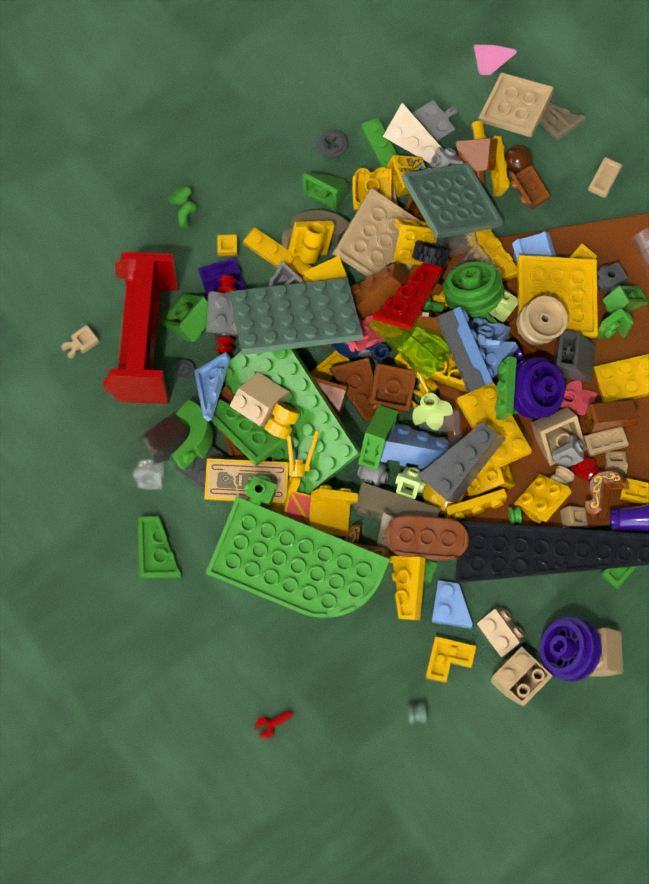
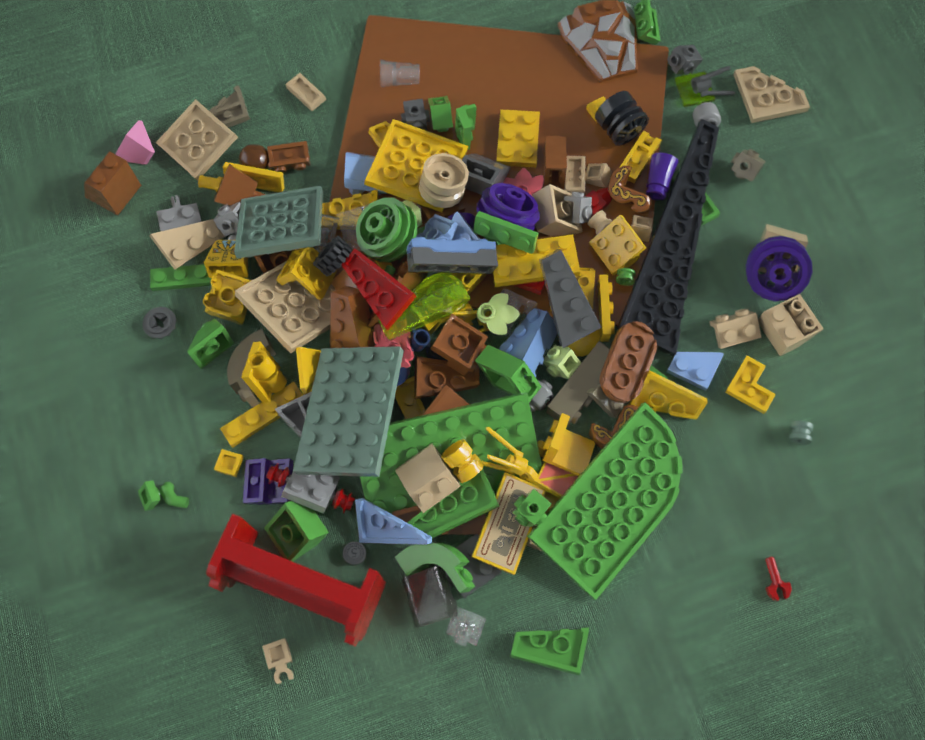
camera: 70 degrees left, 0 degrees up
none -> dark orange slope [84,151,141,216]

